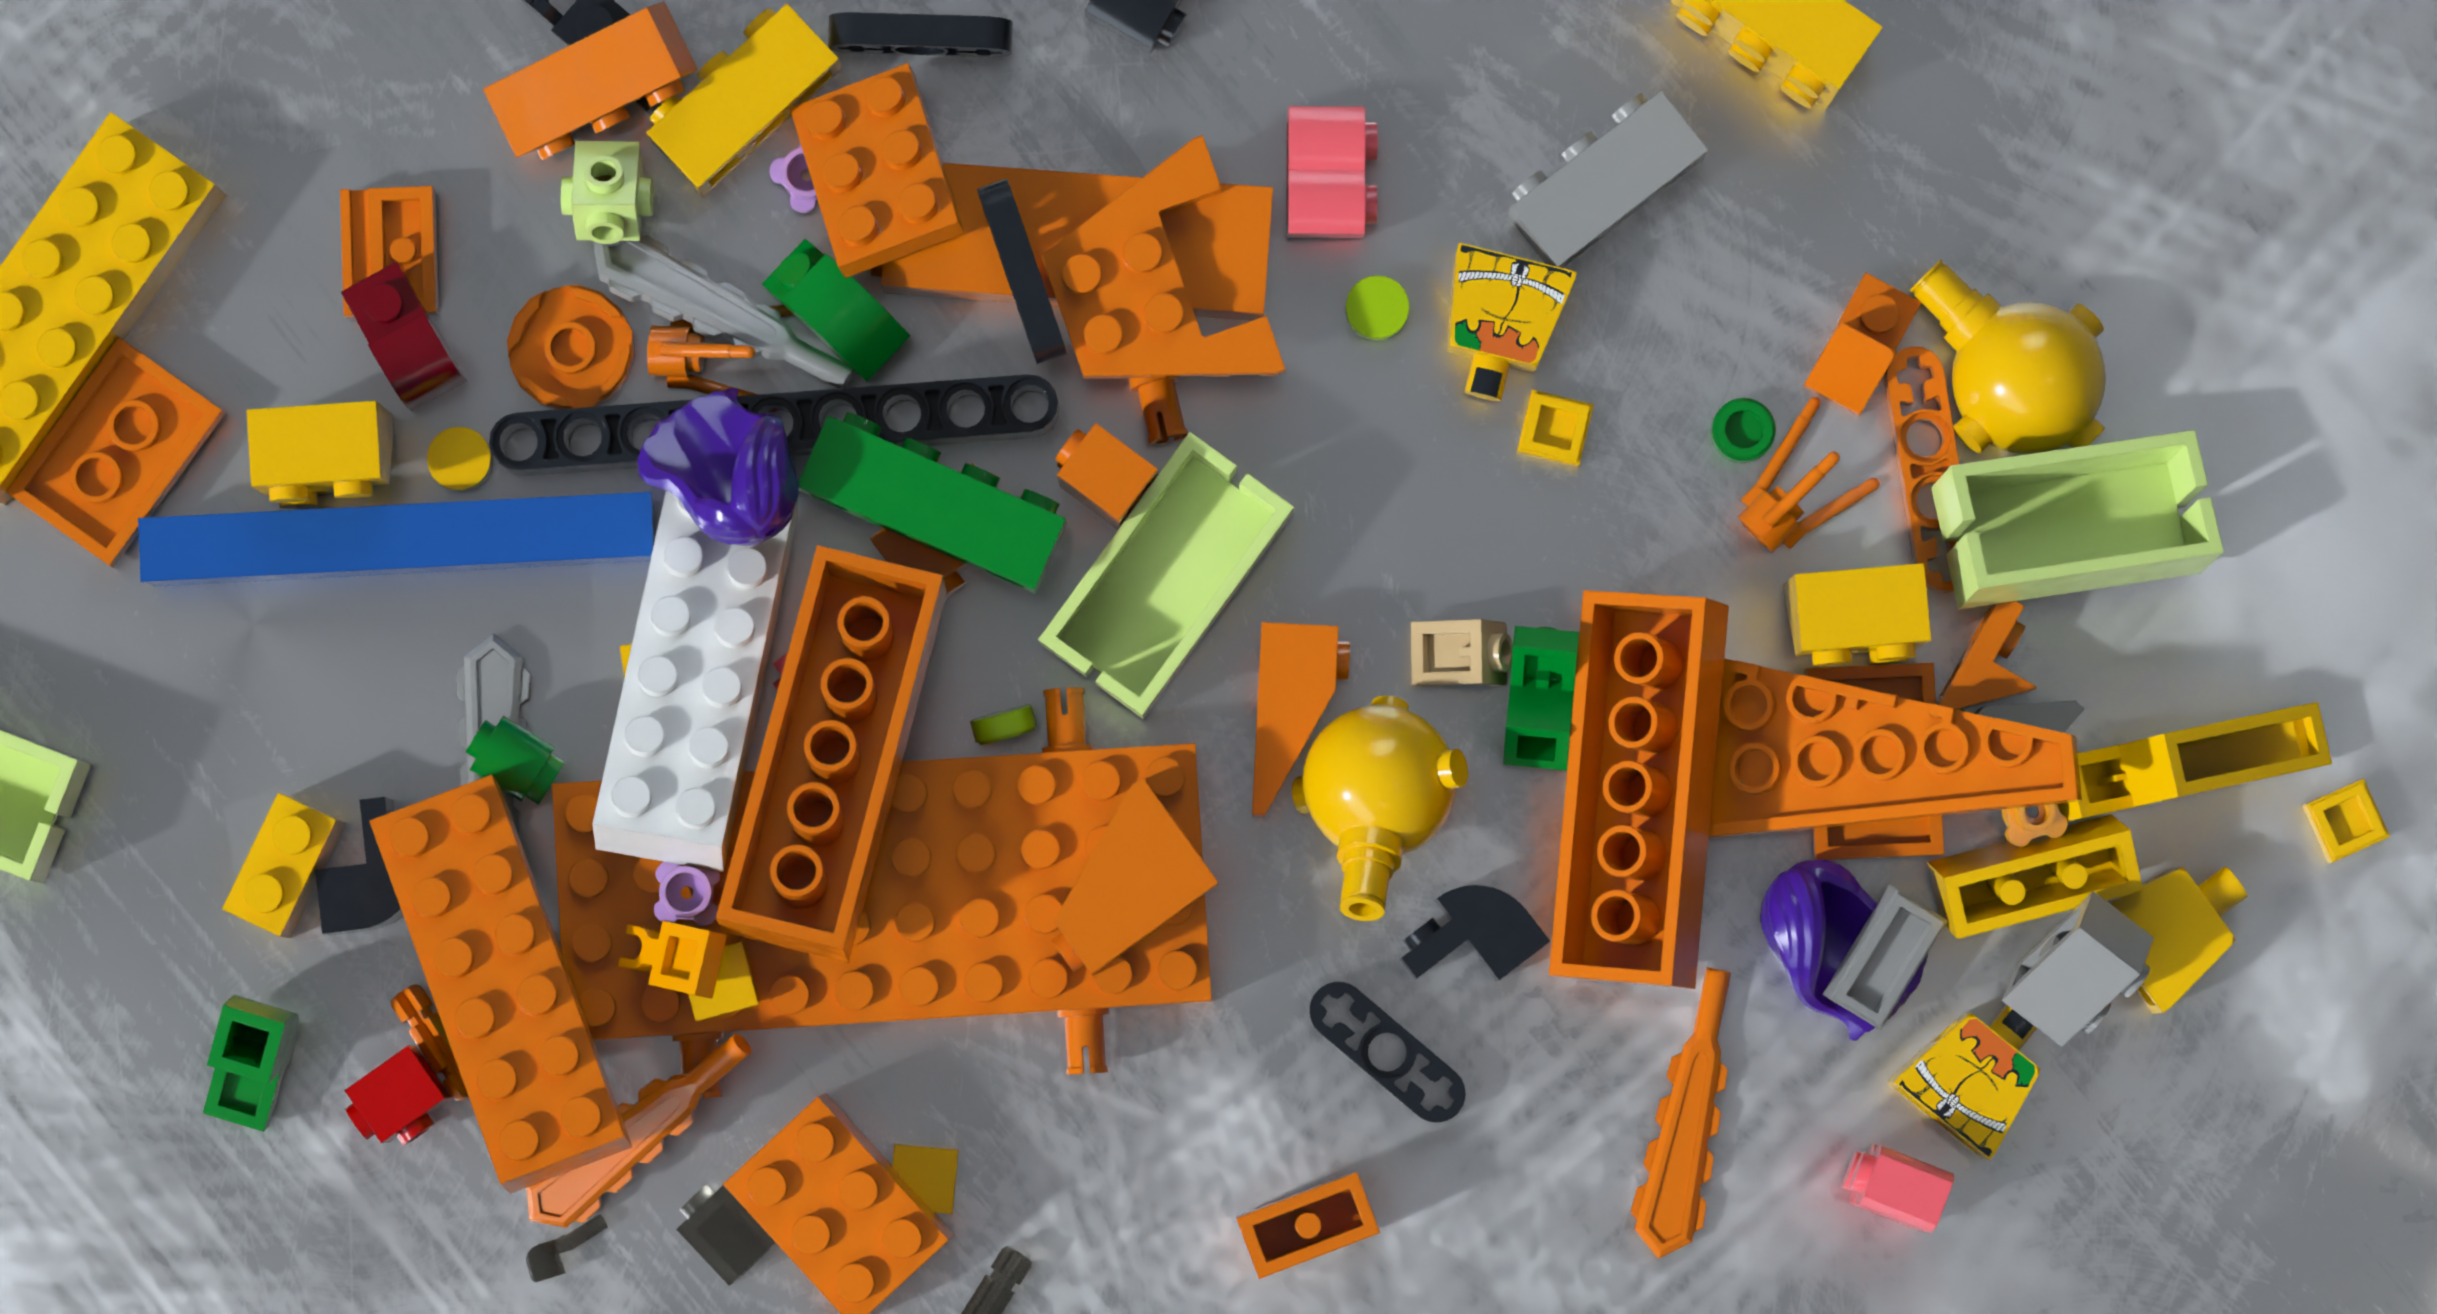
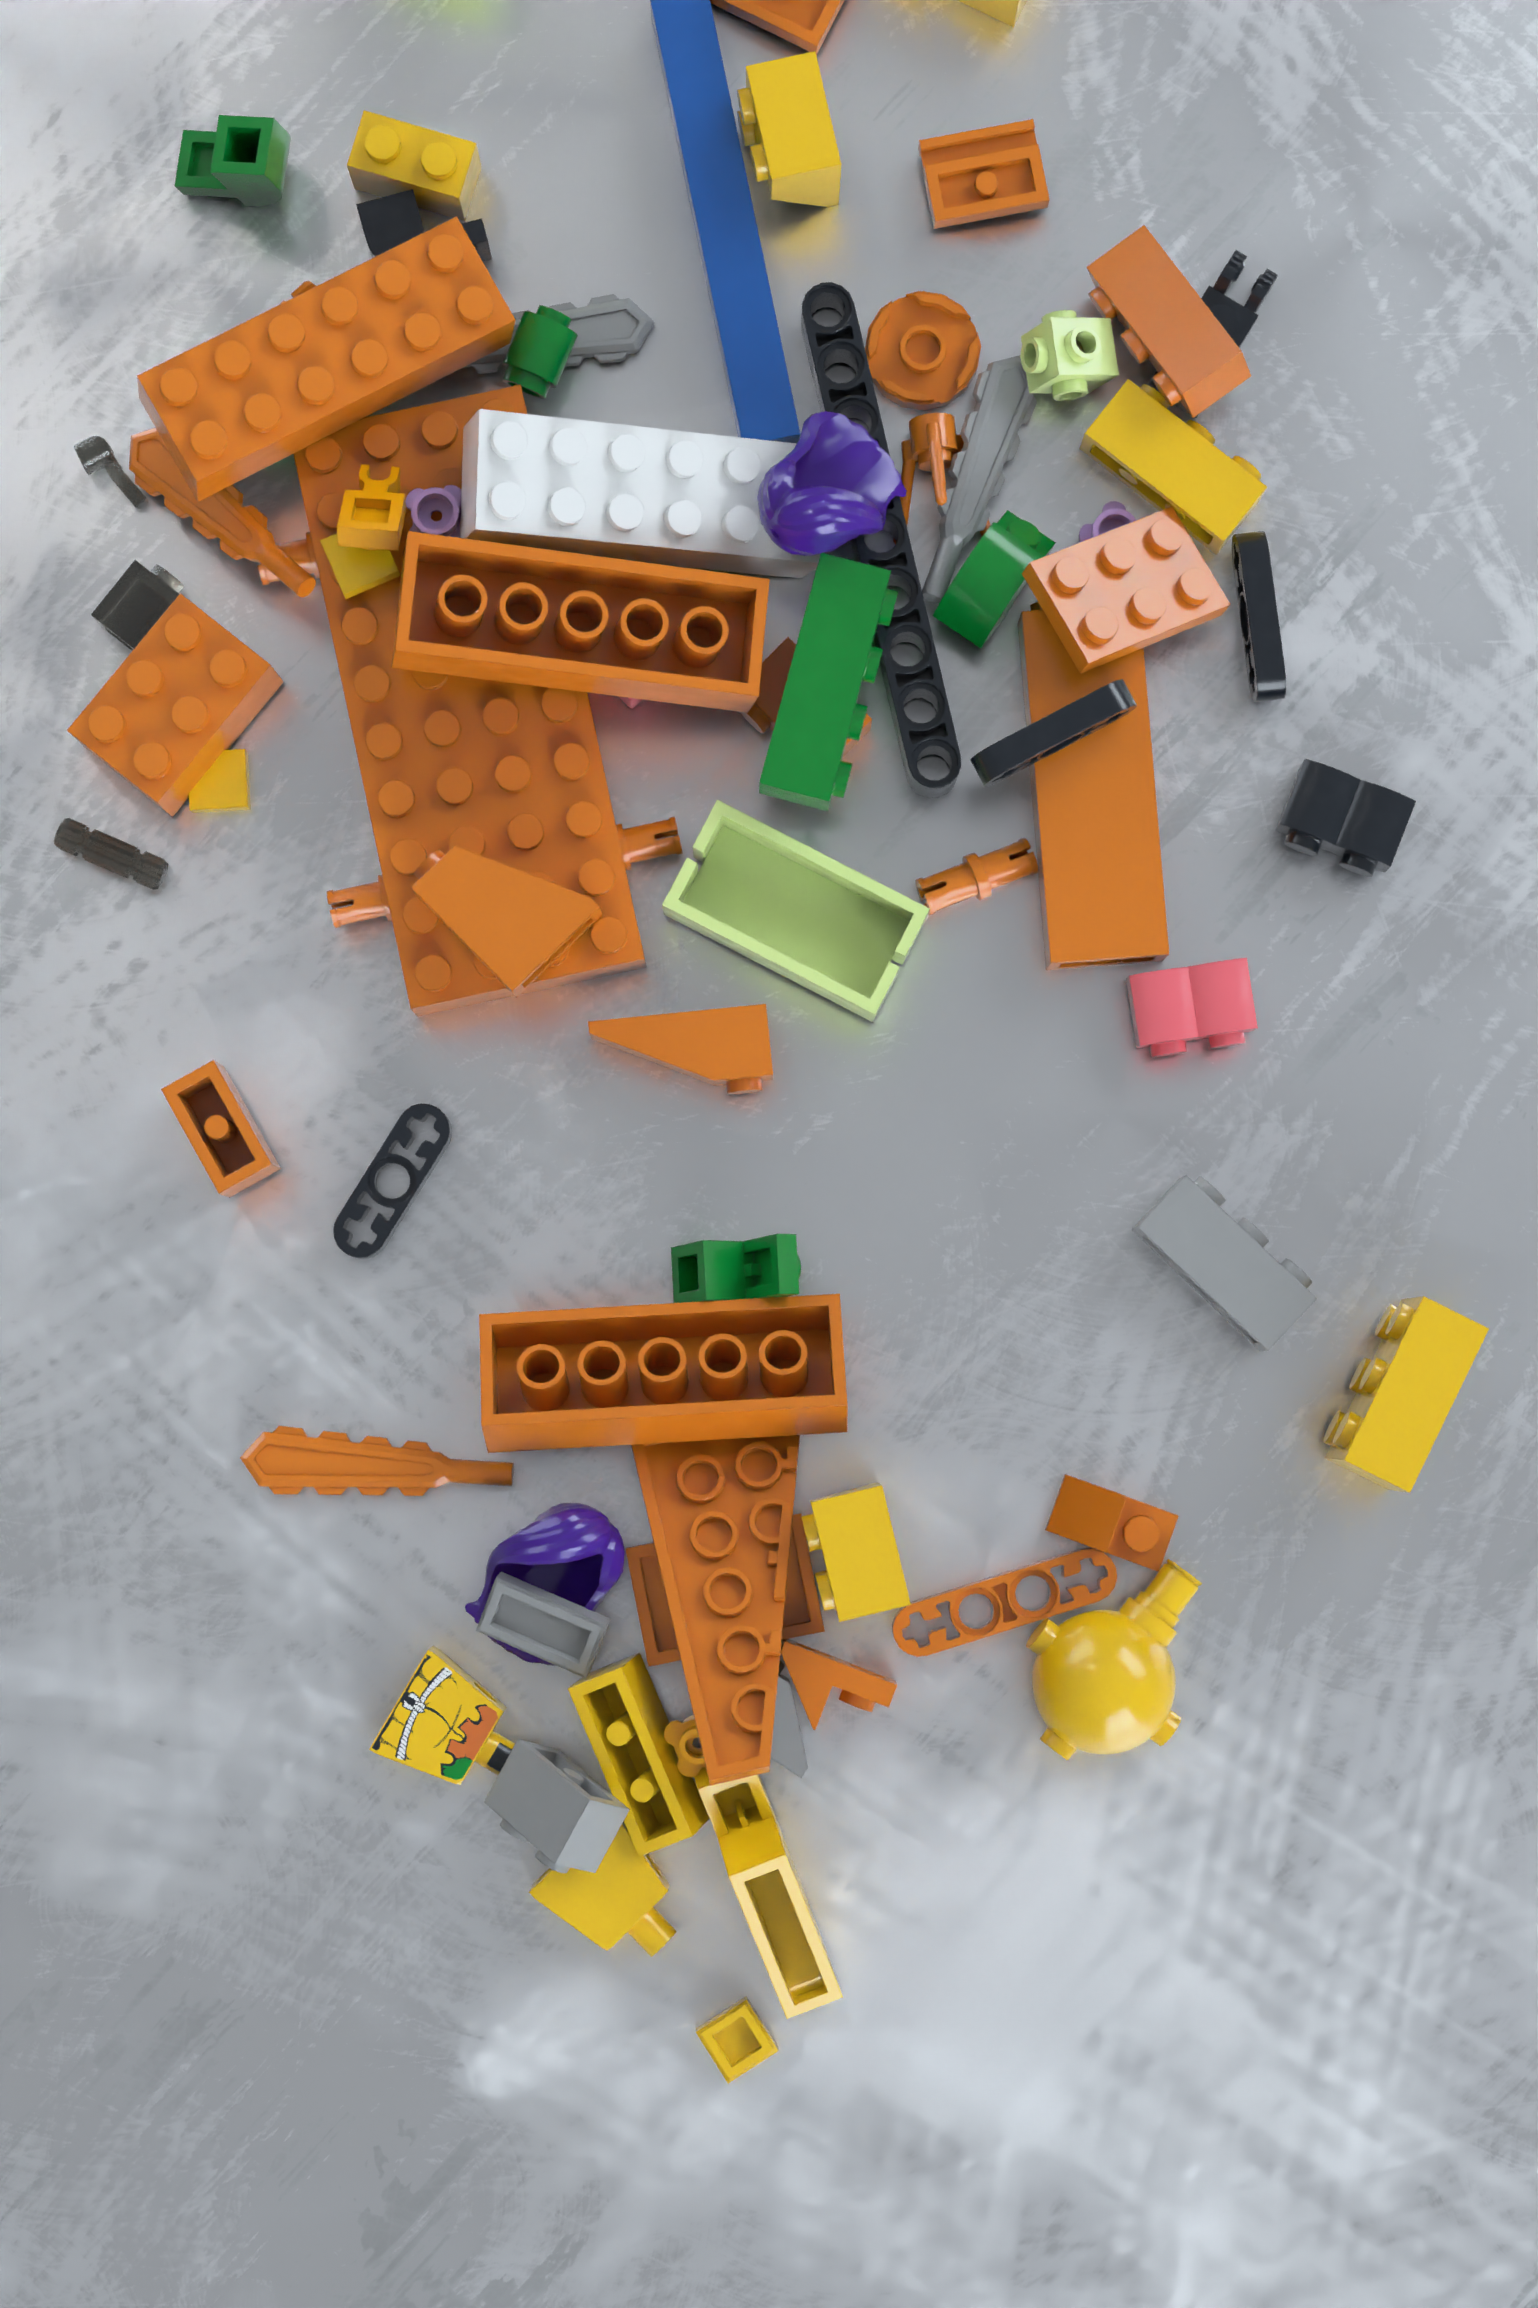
camera: 80 degrees right, 0 degrees up
dark red brick [341,261,467,412] -> none
red brick [344,1045,452,1146] -> none
yellow tile [427,427,493,492] -> none
lime tile [970,704,1037,745] -> none
orange wing [1041,135,1286,379] -> none
orange brick [1055,423,1158,530] -> none
yellow piece [1292,695,1468,921] -> none
lime tile [1345,275,1409,341] -> none
black brick [1399,885,1550,981] -> none
tan bracket [1411,619,1513,687] -> none
yellow torso [1448,243,1577,401] -> none
yellow tile [1516,389,1594,468] -> none
green tile [1710,398,1776,463] -> none
orange plant [1737,397,1880,553] -> none
coral brick [1842,1144,1954,1233] -> none
yellowish green piece [1931,430,2224,610] -> none

